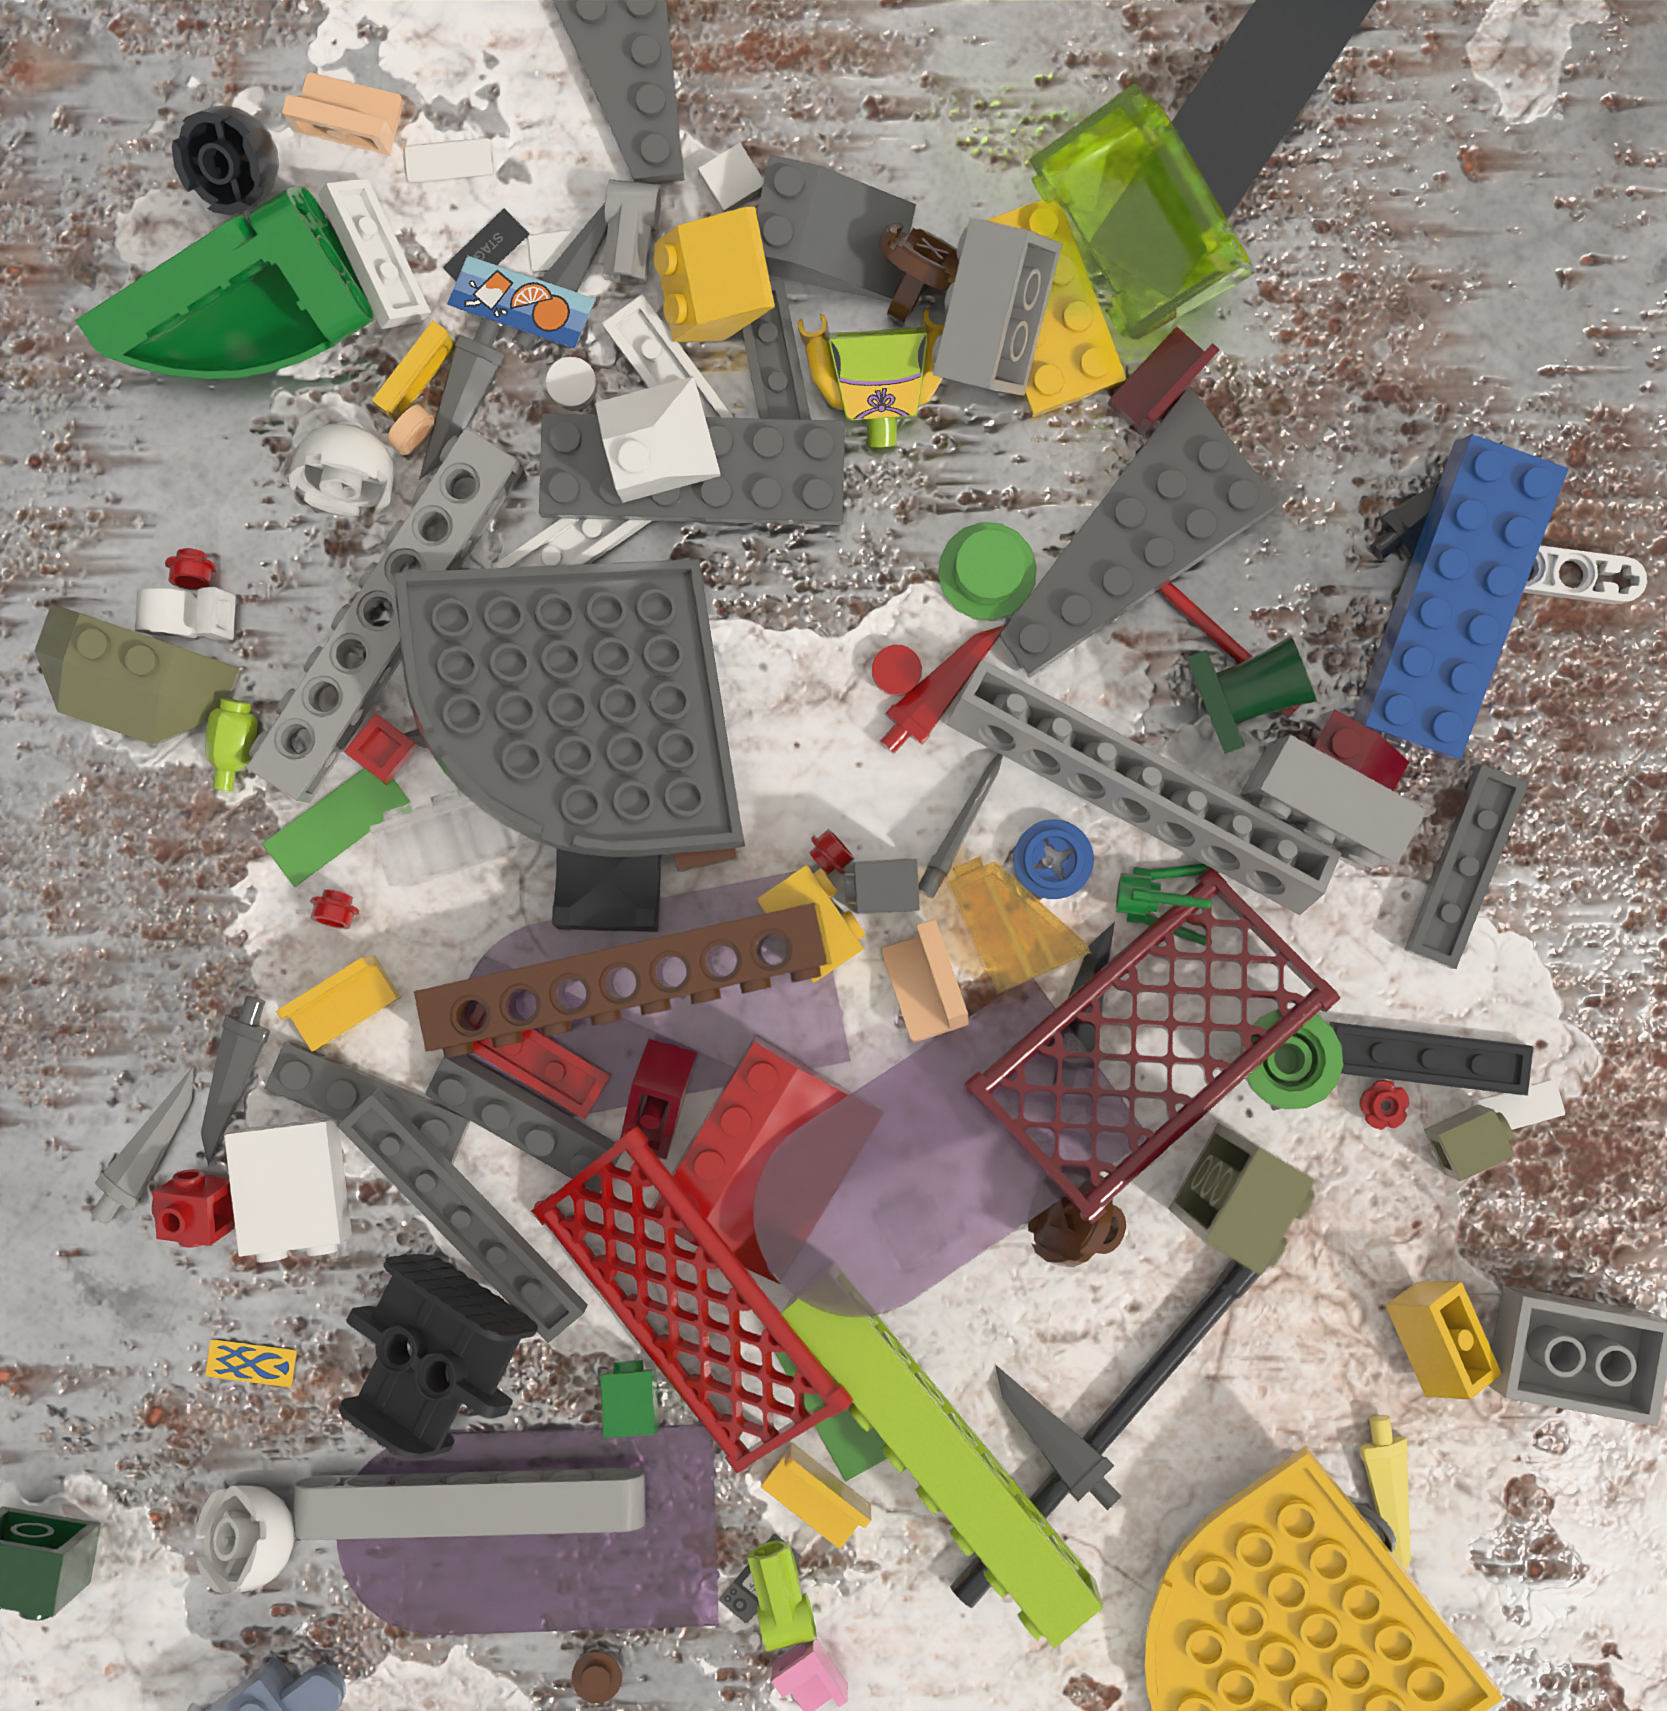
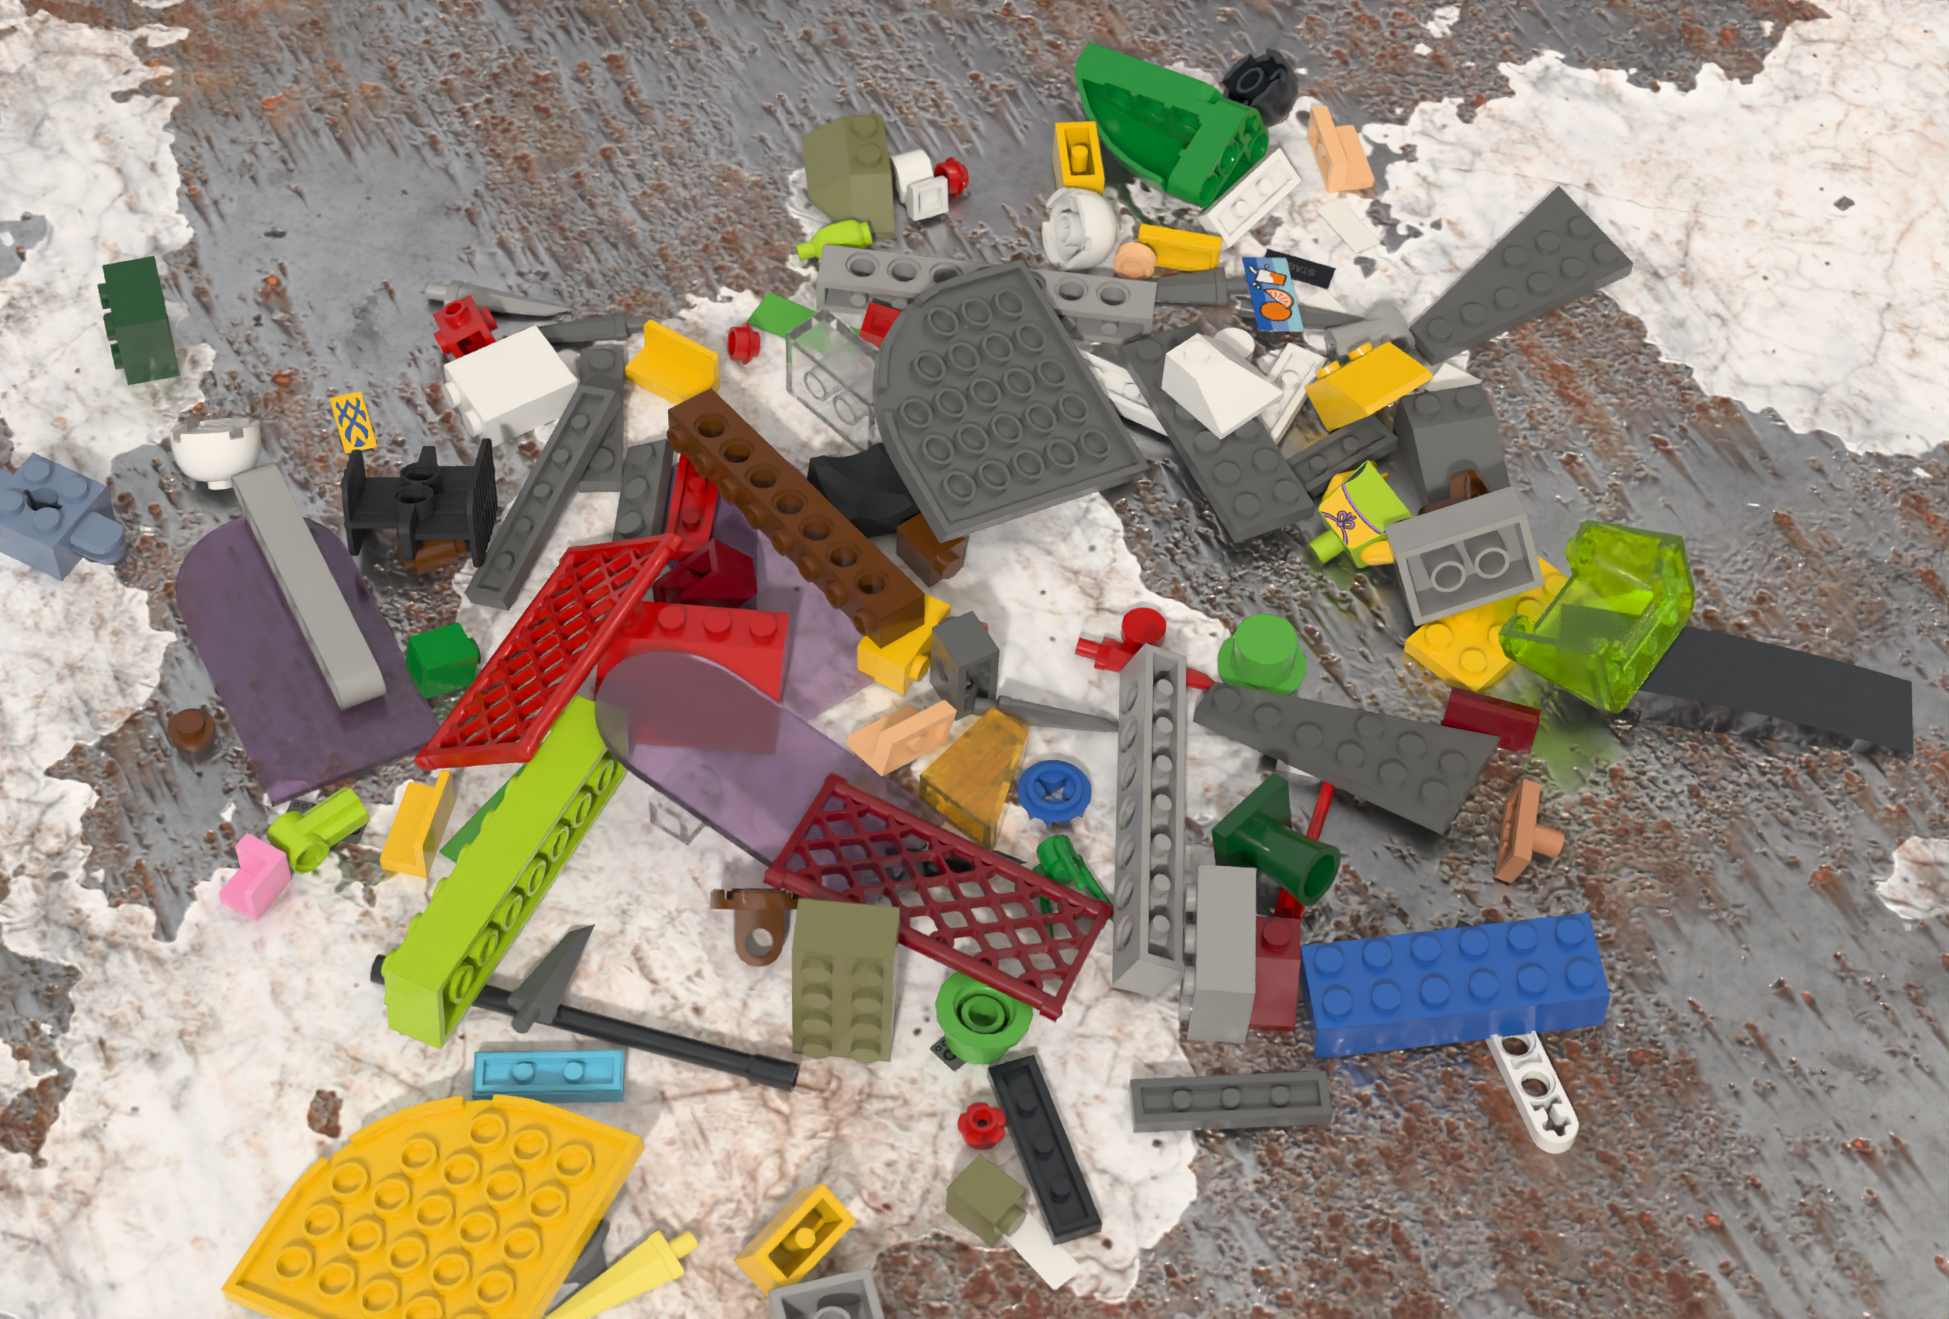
camera: 65 degrees right, 35 degrees down
none -> medium azure tile [472,1050,625,1103]
none -> yellow brick [1052,121,1105,197]
none -> nougat tile [1494,779,1565,883]

